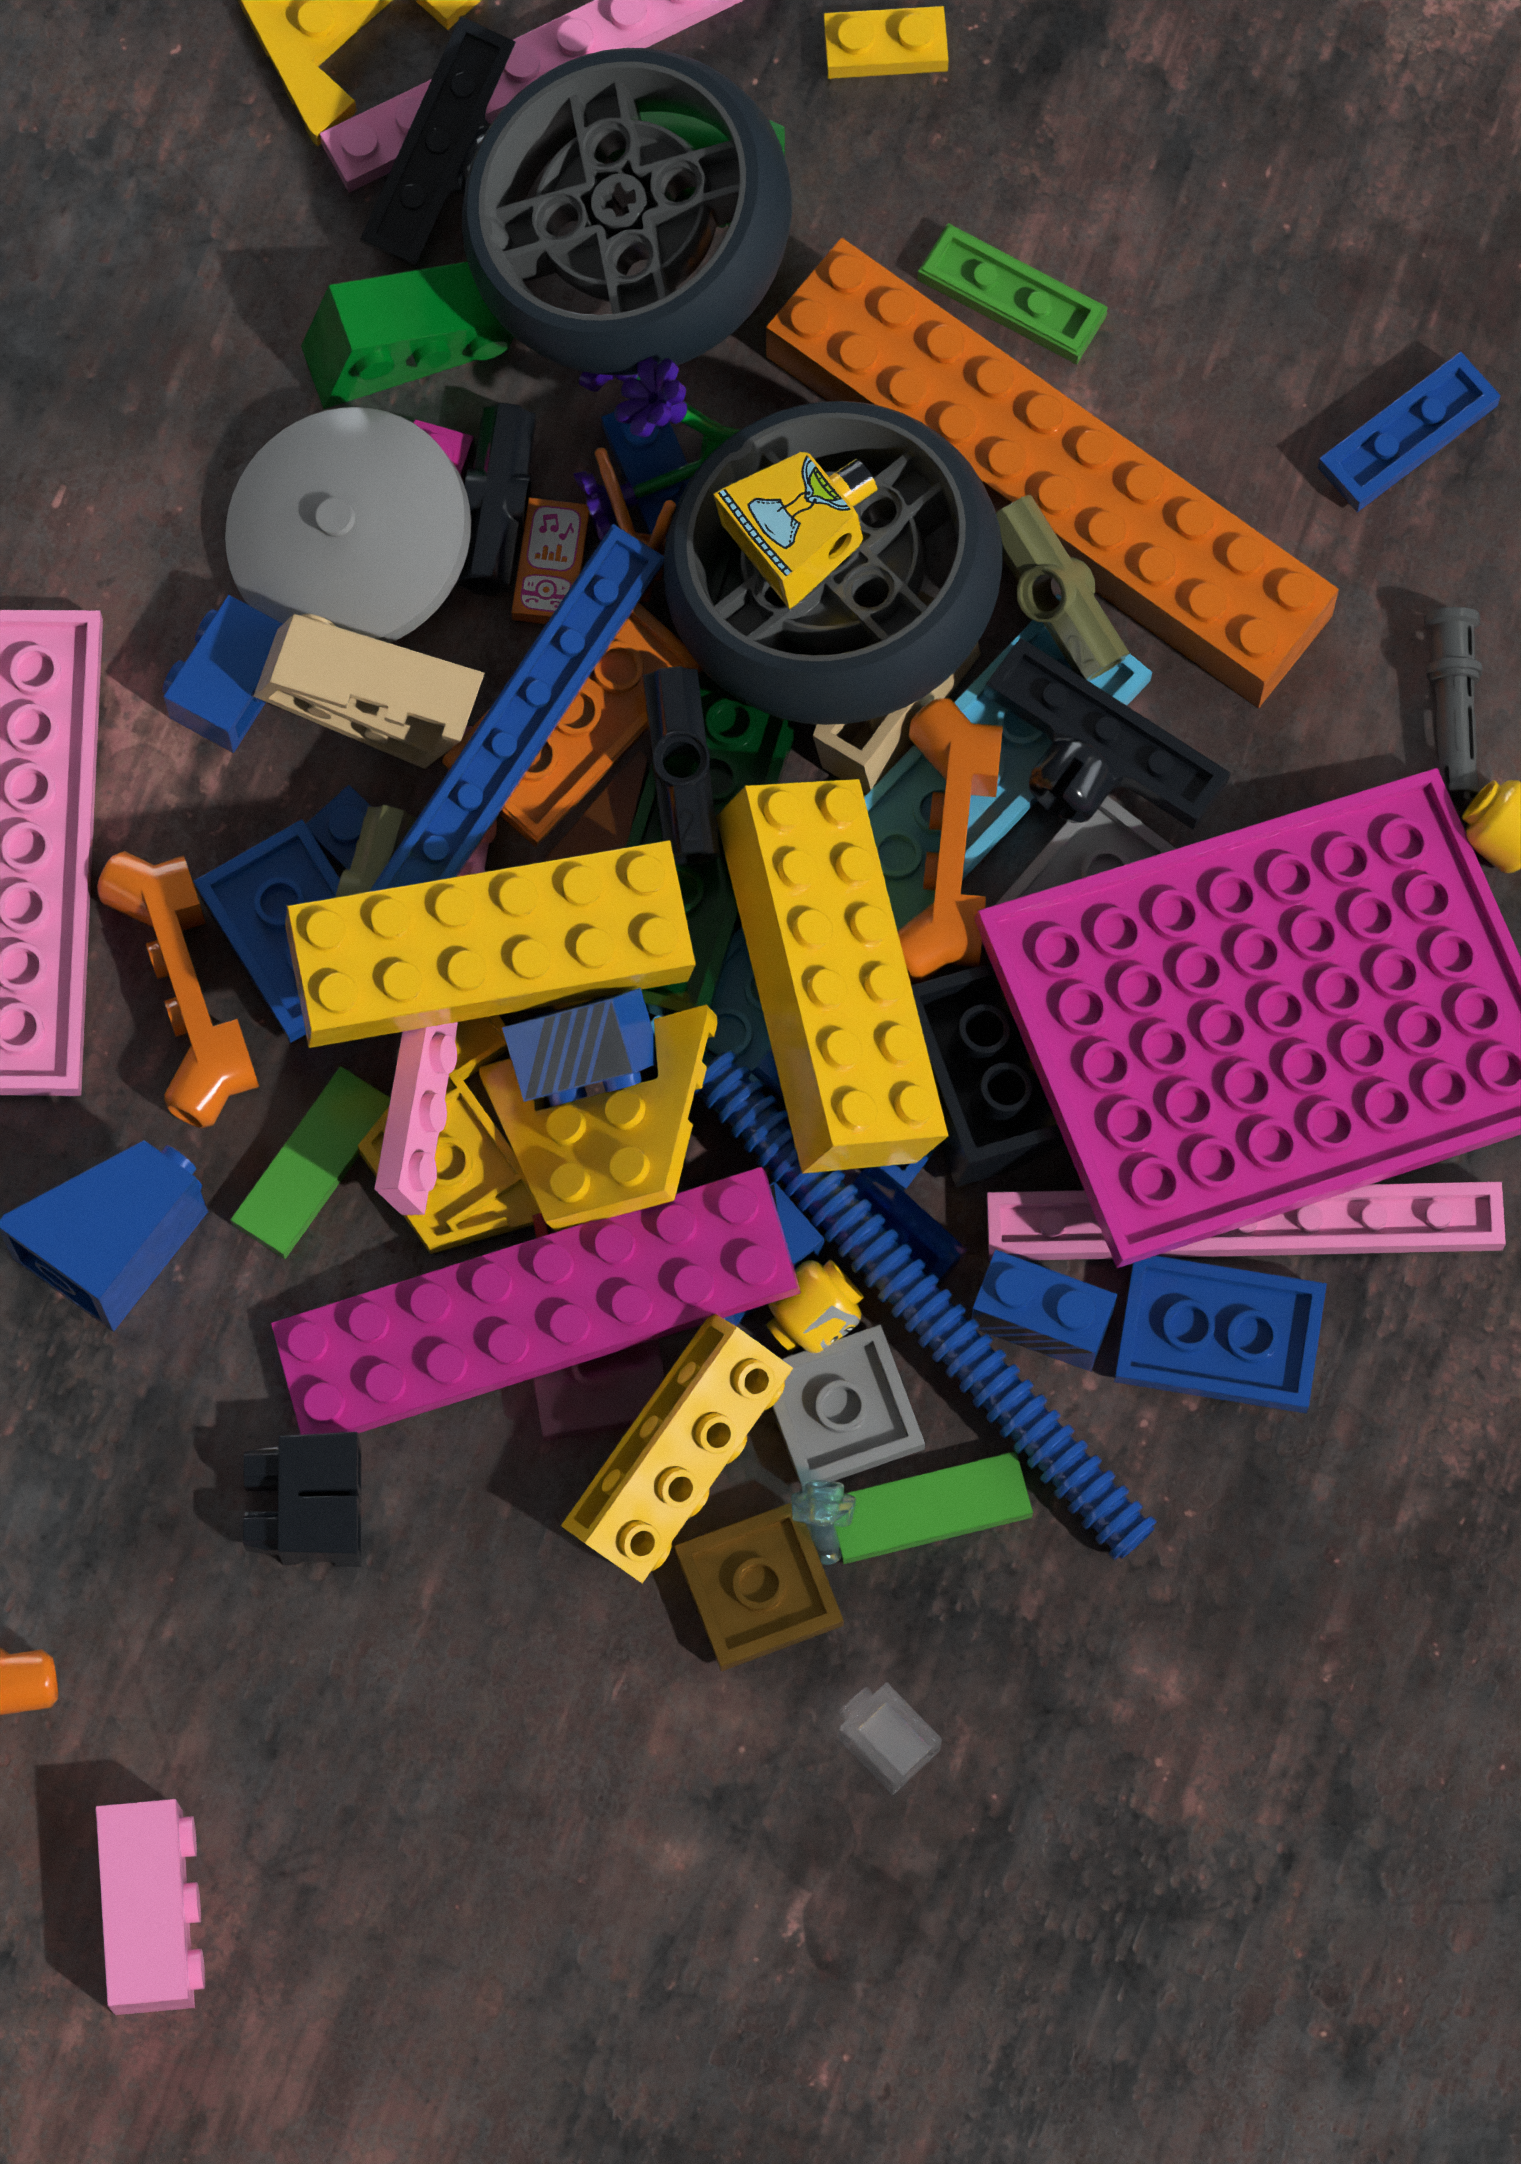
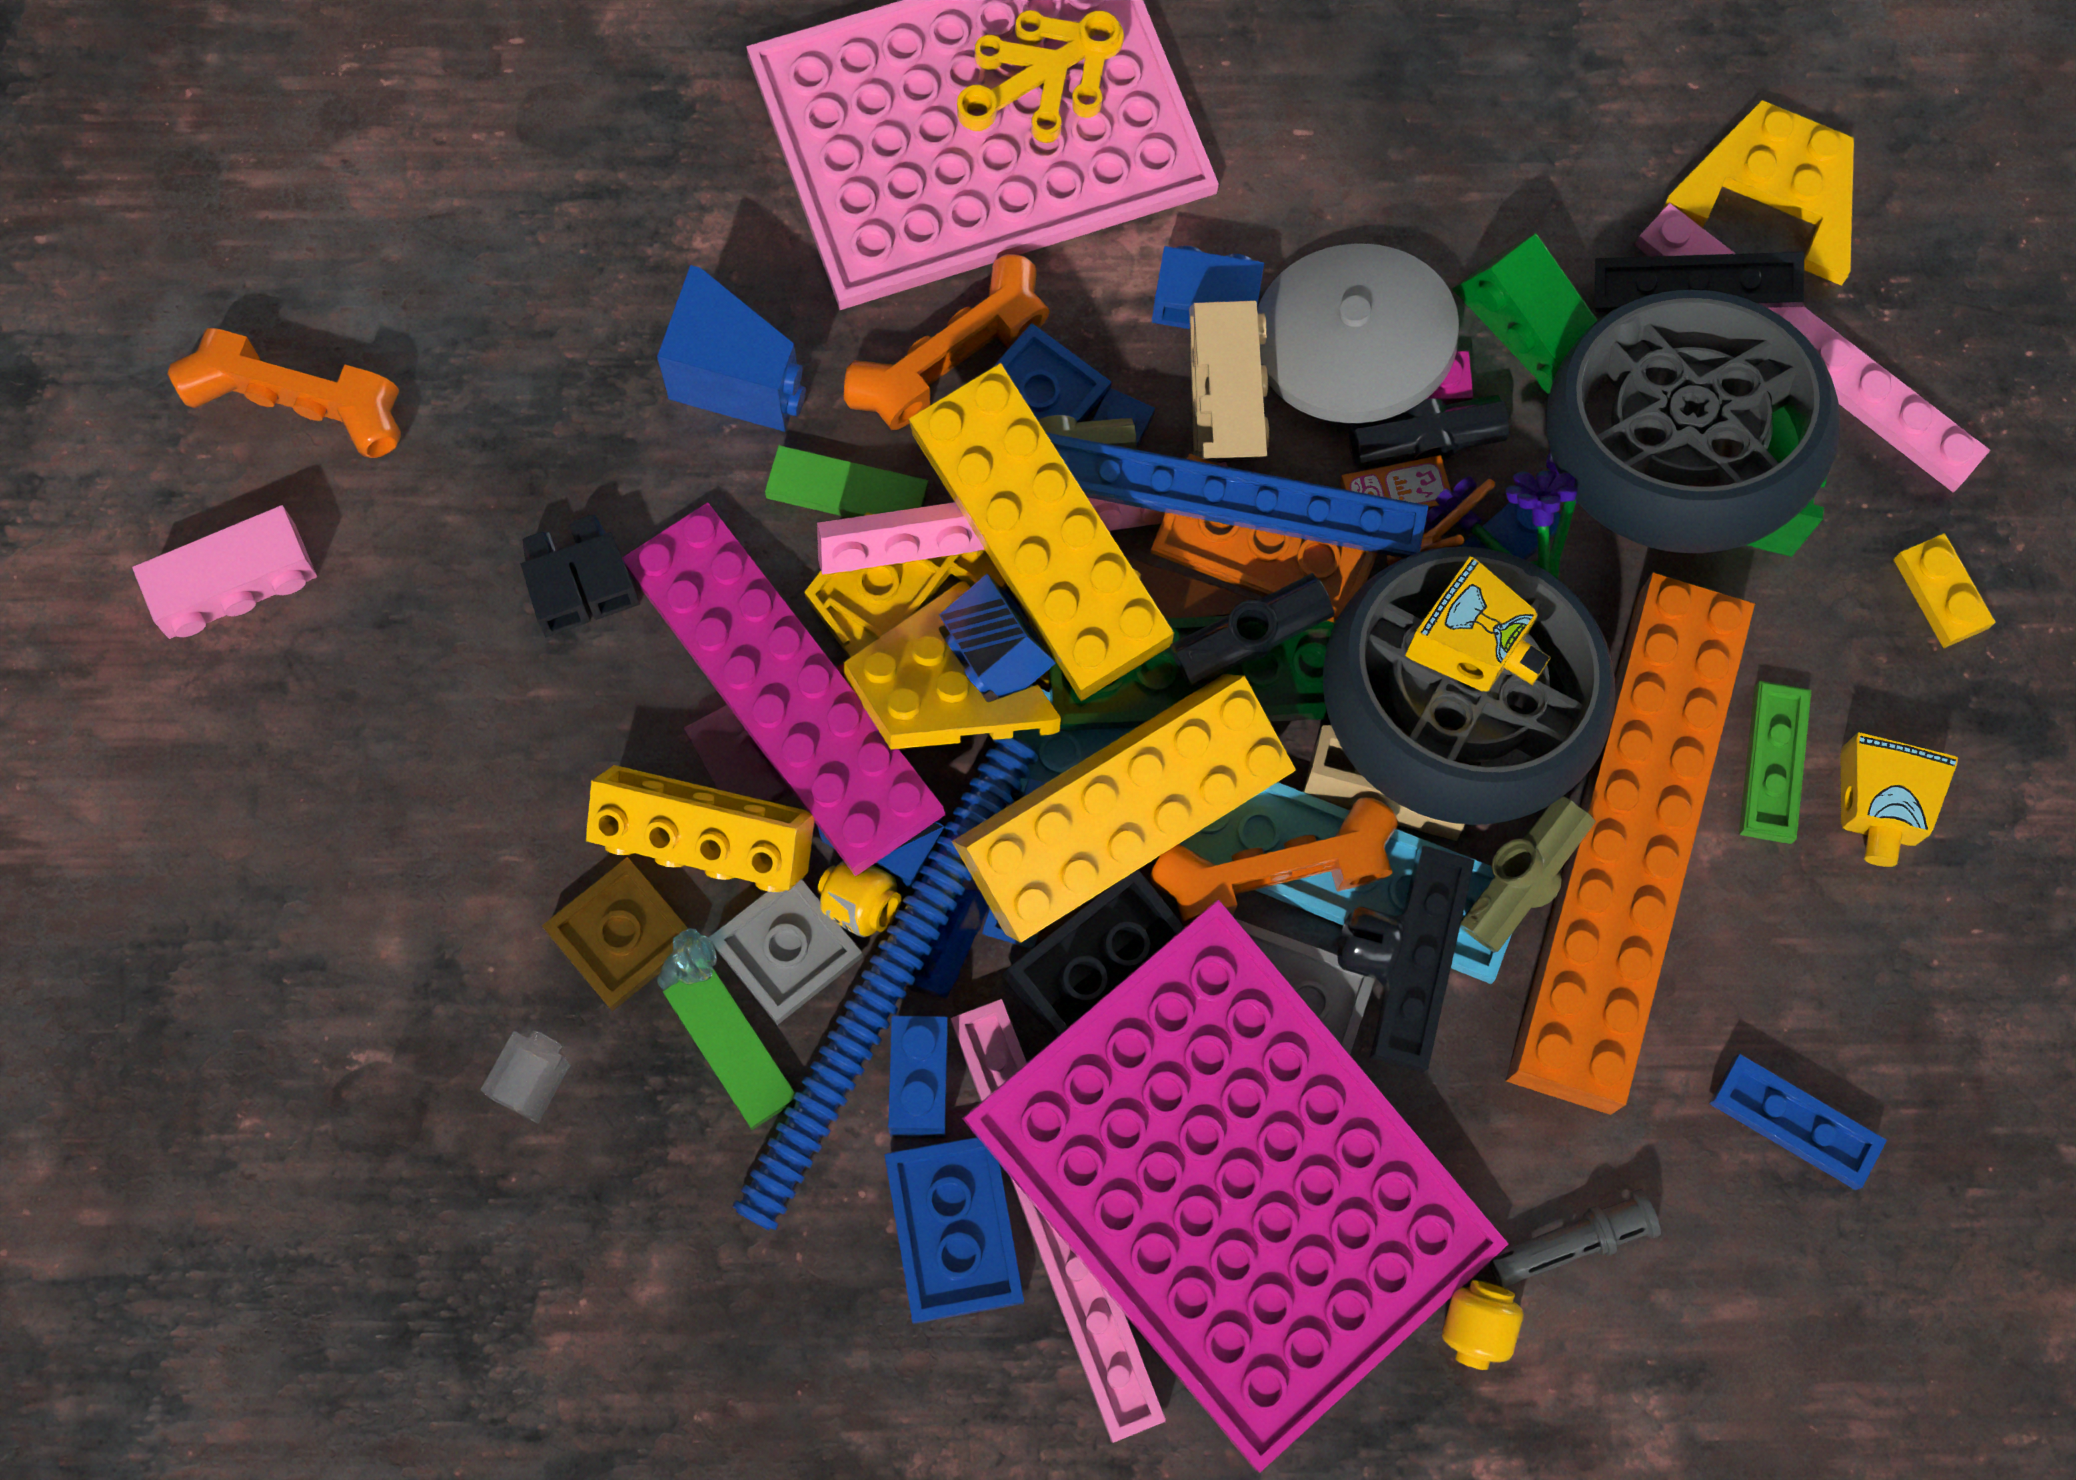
camera: 65 degrees right, 0 degrees up
none -> yellow torso [1840,732,1958,867]

